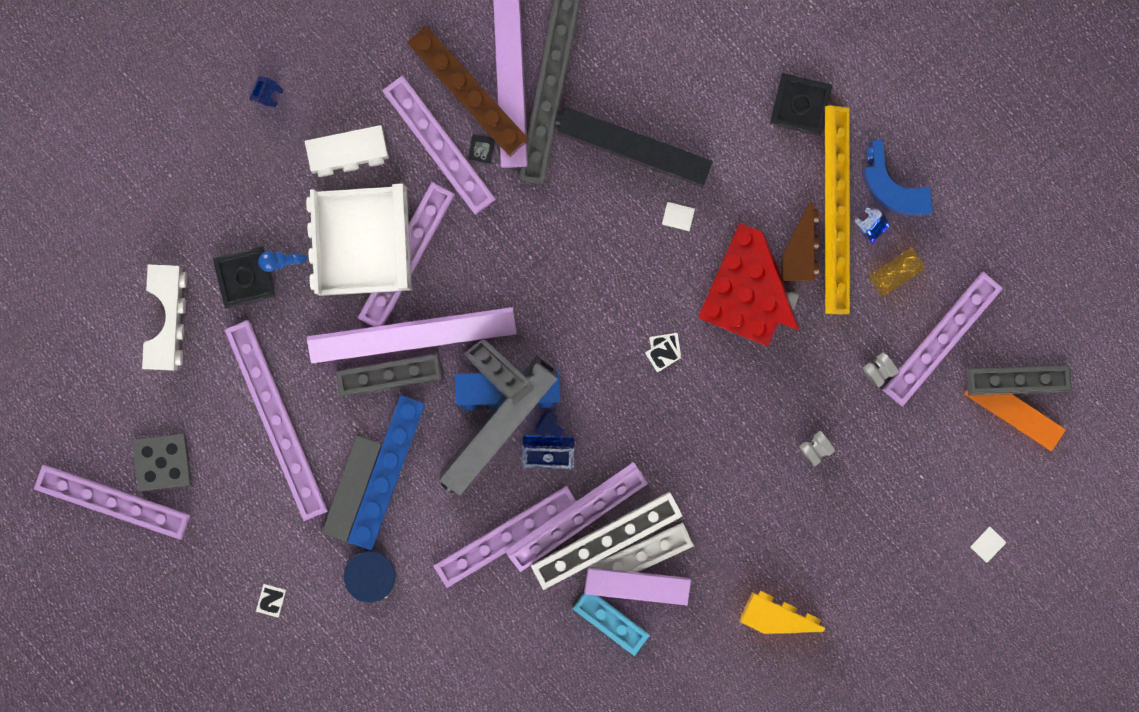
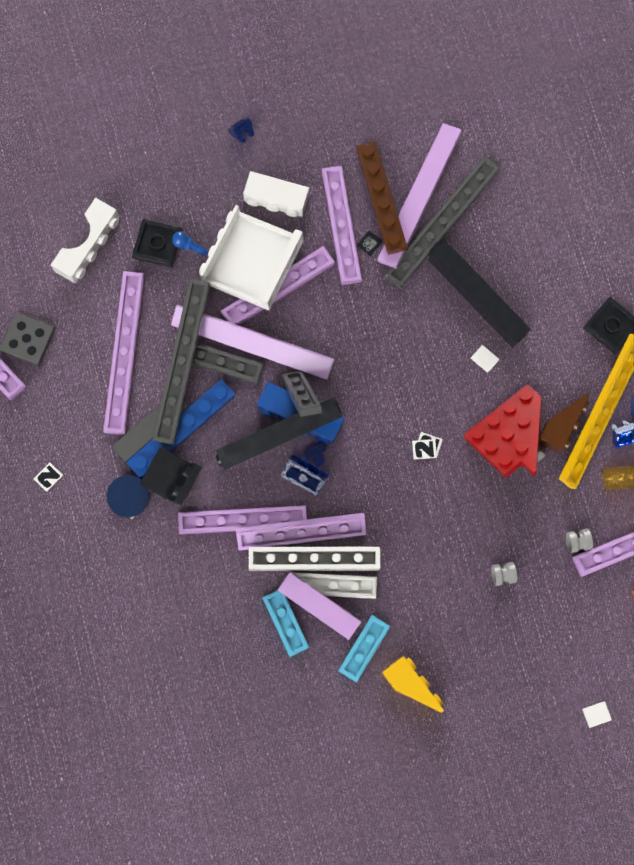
camera: 25 degrees right, 10 degrees down
none -> black bracket [140,447,202,505]
none -> dark grey tile [152,279,211,445]
none -> medium azure tile [338,615,391,683]

